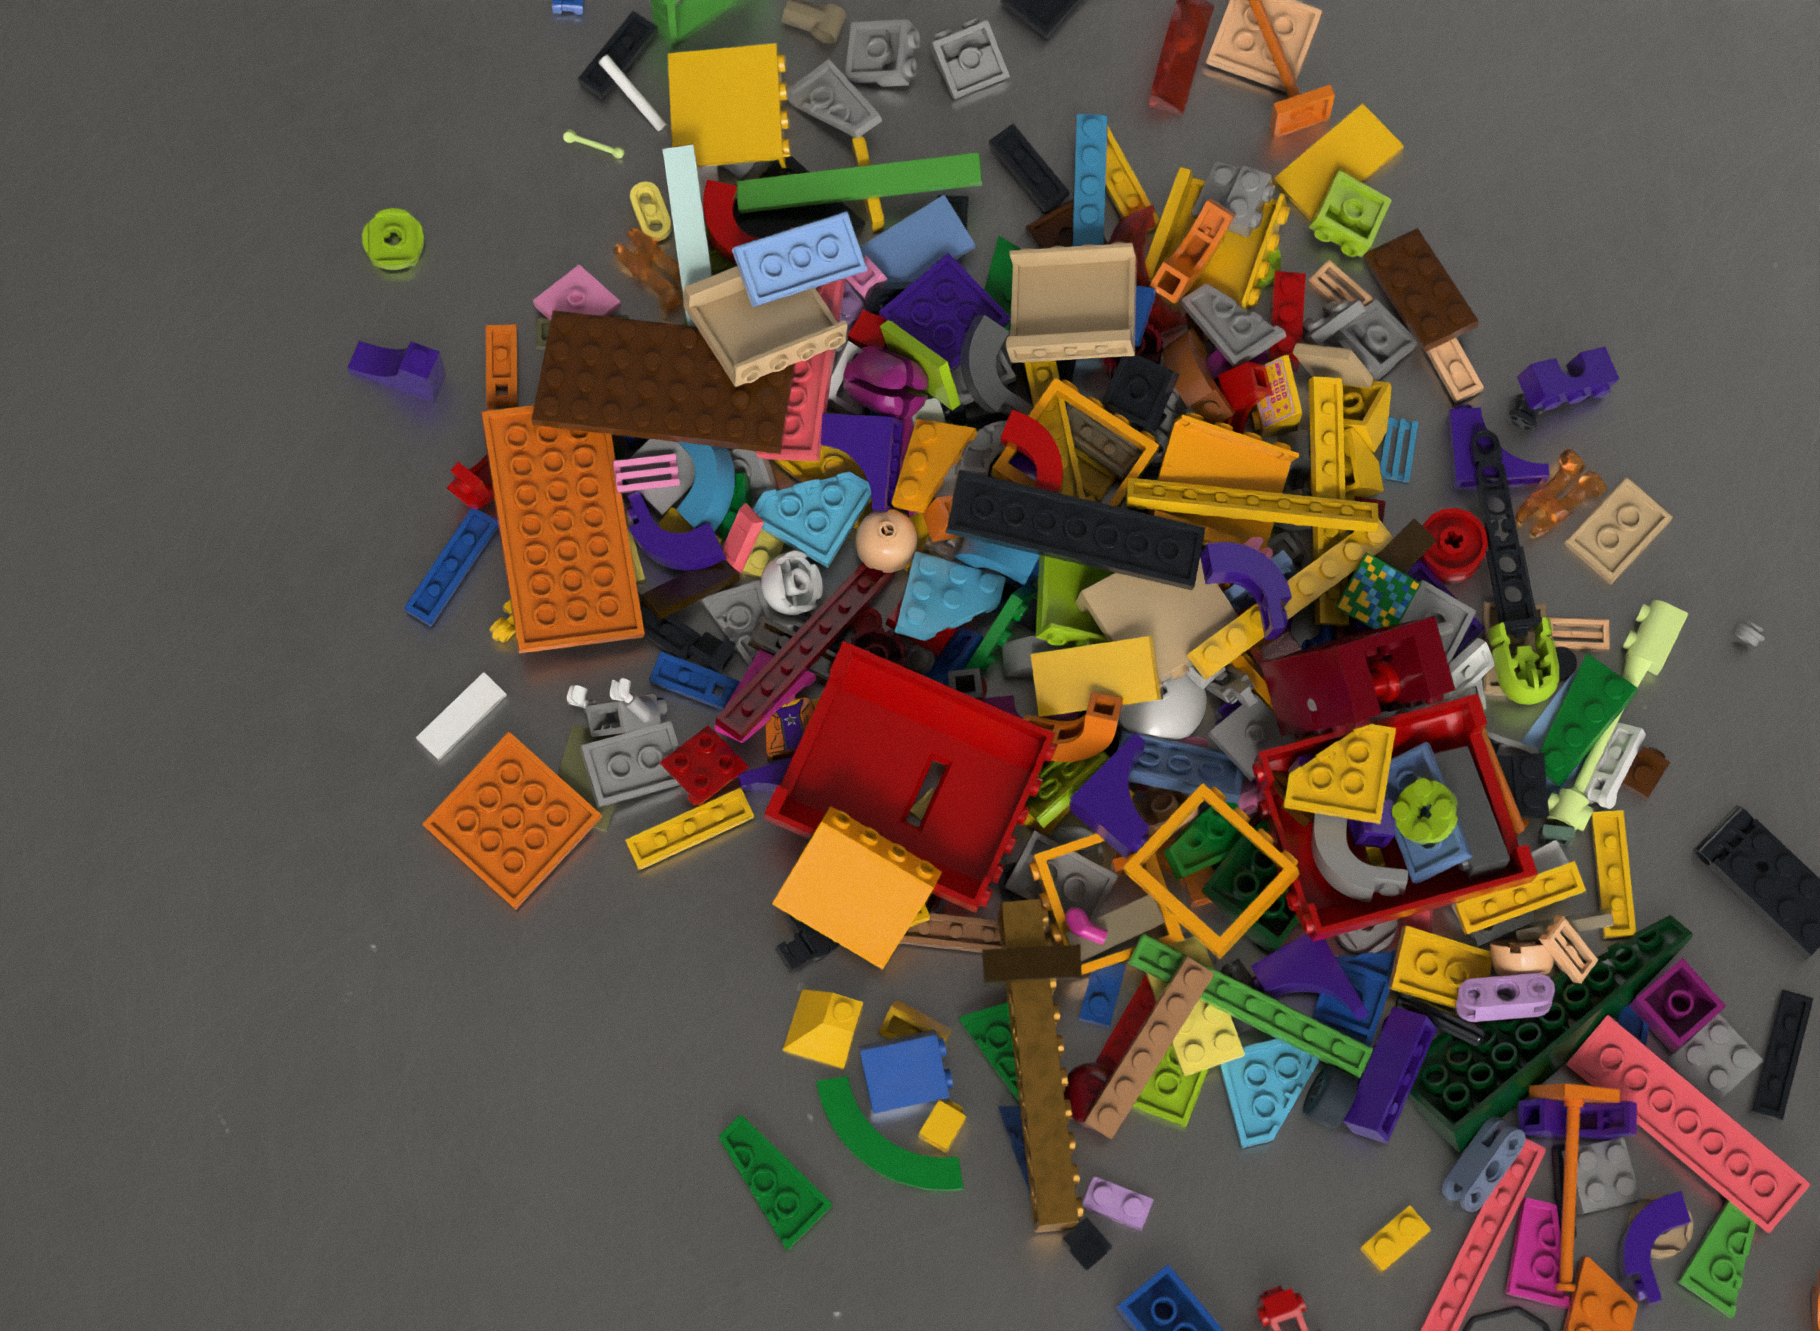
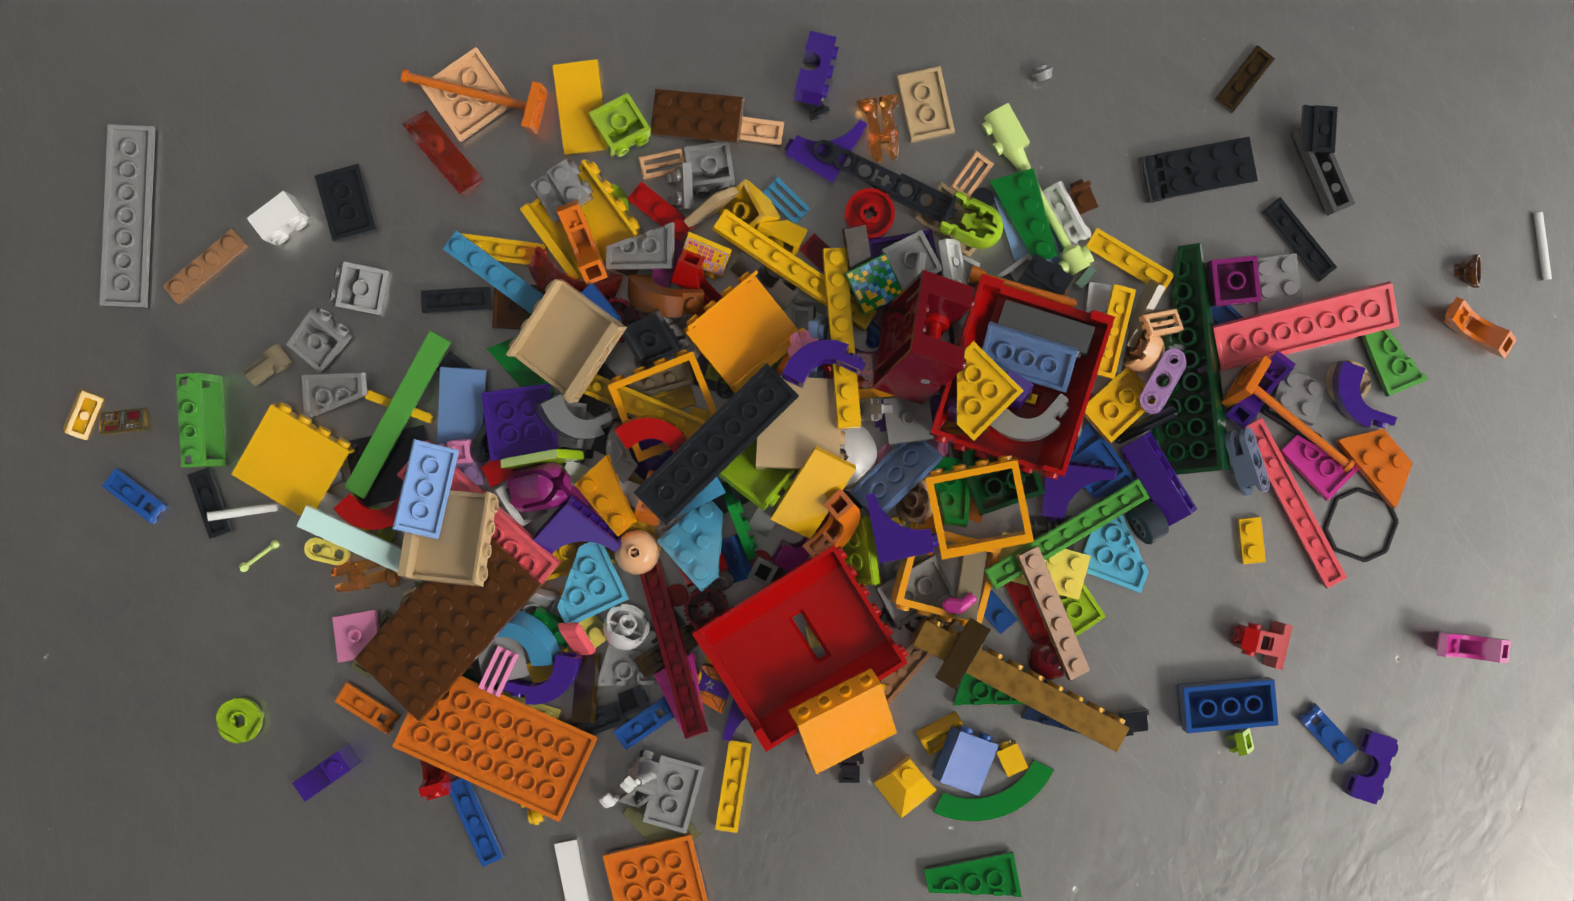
camera: 55 degrees left, 15 degrees up
red hinge [659,725,749,806] -> none
lavender plate [1083,1176,1154,1231] -> none
yellow plate [1126,478,1379,533] -> none
lime plate [1392,778,1458,844] -> none

